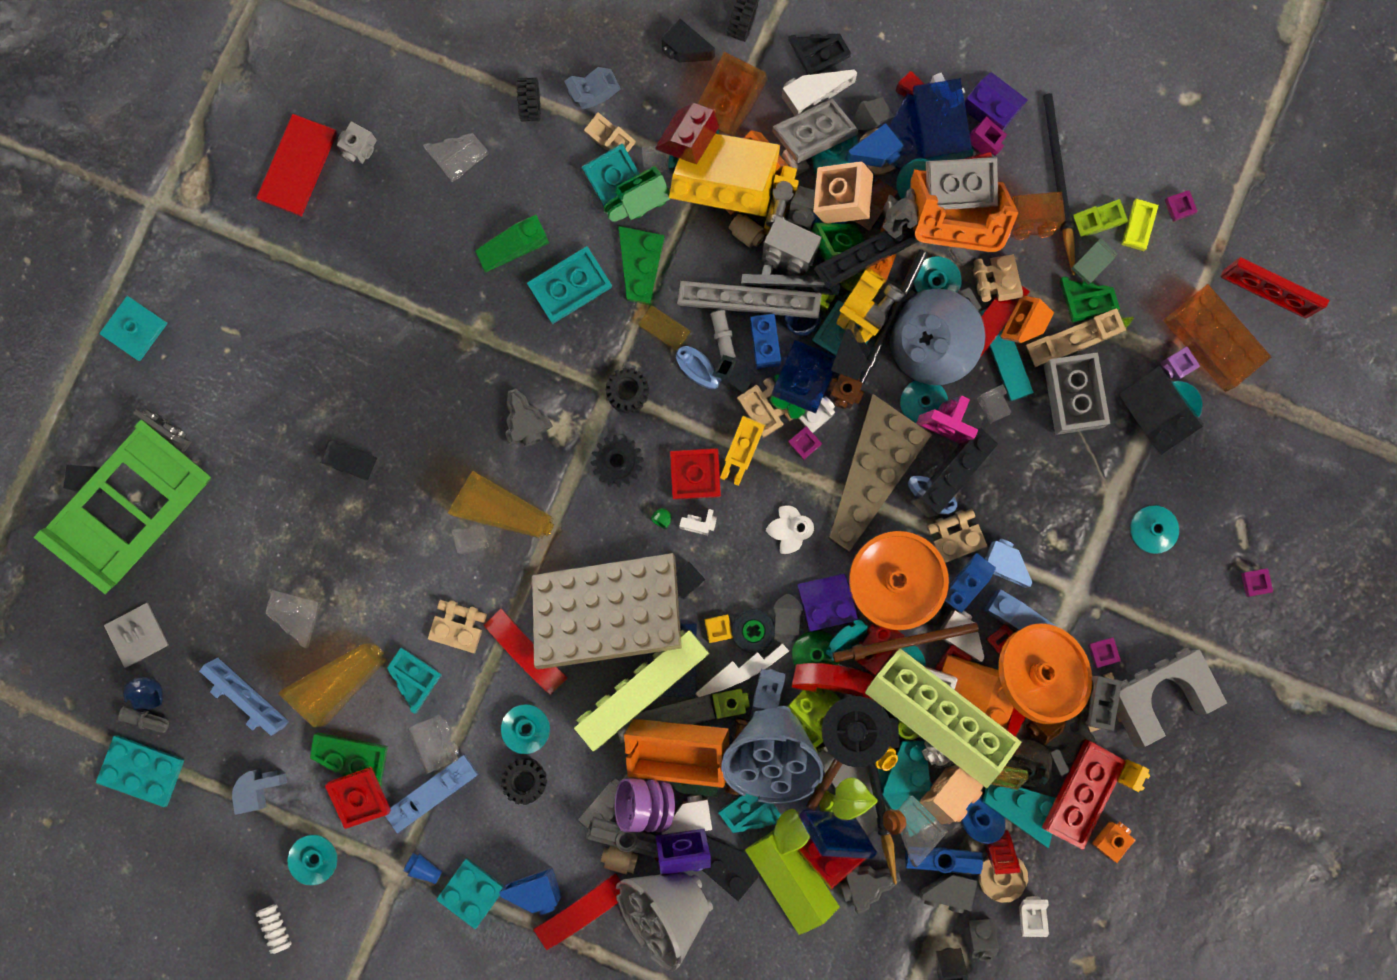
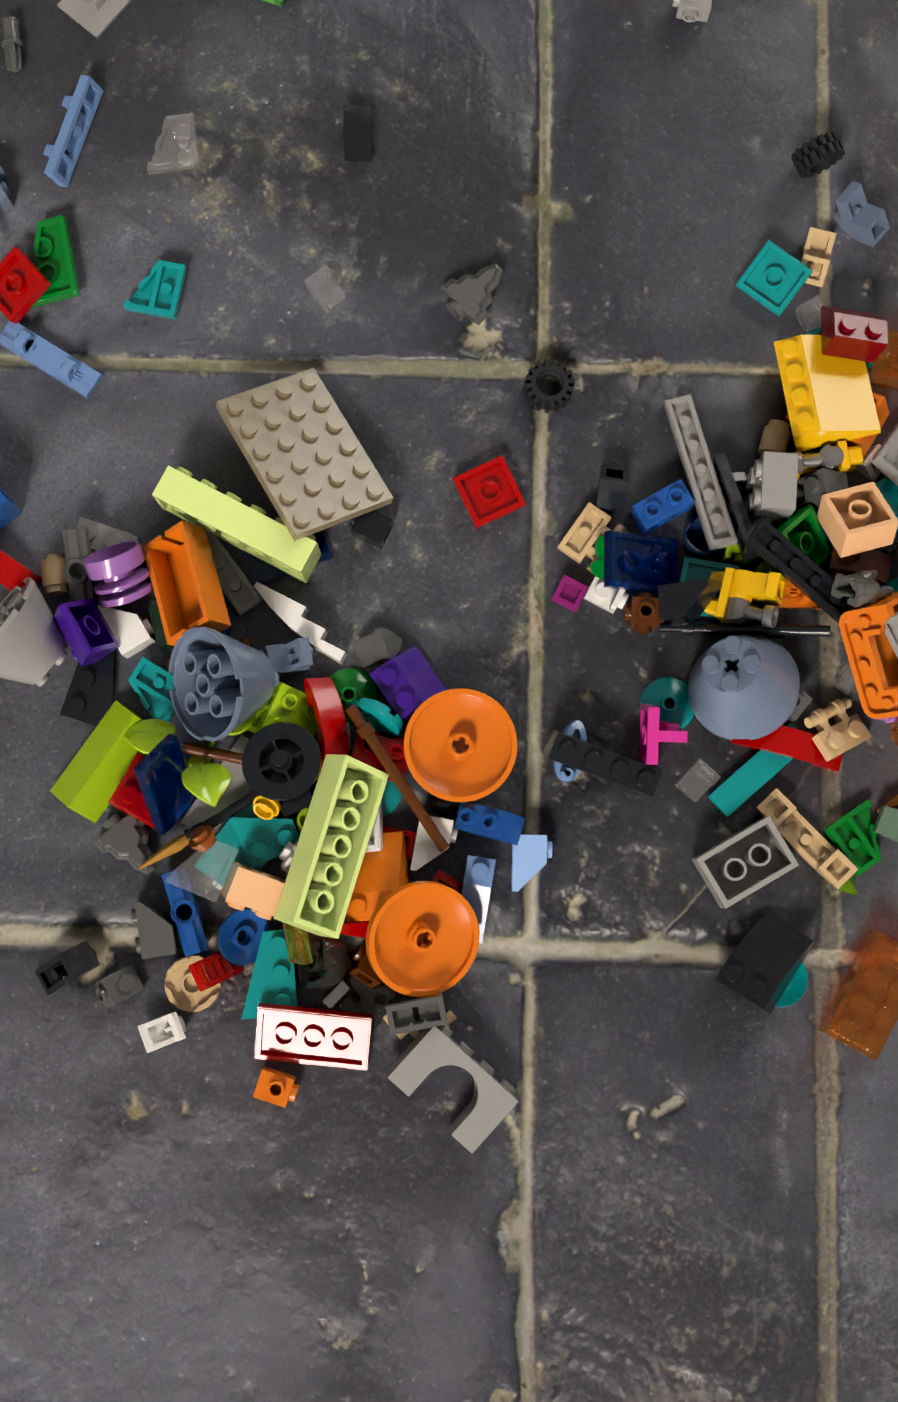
camera: 65 degrees right, 0 degrees up
dark blue hair [123,677,163,710] -> none
clear yellow slope [278,643,386,727] -> none
clear bracket [408,714,459,774] -> none
clear wing [423,133,489,182] -> none
tan plate [428,600,487,653] -> none
clear yellow slope [448,471,555,539] -> none
green slope [475,215,549,272] -> none
red slope [484,608,568,695] -> none
teal dish [501,704,550,754] -> none
black tyre [501,758,547,805] -> none
teal plate [527,246,613,324] -> none
black gear [591,435,644,488] -> none
hinge [604,166,671,222] -> none
green wing [619,226,665,305] -> none
clear yellow tile [638,305,691,351] -> none
green hinge [650,508,671,529] -> none
medium blue arm [676,346,719,389] -> none
white bracket [679,509,717,536] -> none
yellow tile [704,614,733,643] -> none
light grey pin [710,310,736,358] -> none
lime brick [712,688,750,719] -> none
yellow hinge [720,415,765,486] -> none
black bush [732,610,775,653] -> none
white plate [766,506,814,554] -> none
dark tan wing [829,394,932,552] -> none
teal dish [914,256,961,293] -> none
tan plate [927,508,987,563] -> none
orange slope [1000,295,1054,343] -> none
magenta plate [1088,637,1121,668] -> none
yellow tile [1117,759,1150,792] -> none
teal dish [1130,506,1179,554] -> none
medium lavender bracket [1161,347,1200,382] -> none
magenta plate [1241,568,1273,597] -> none

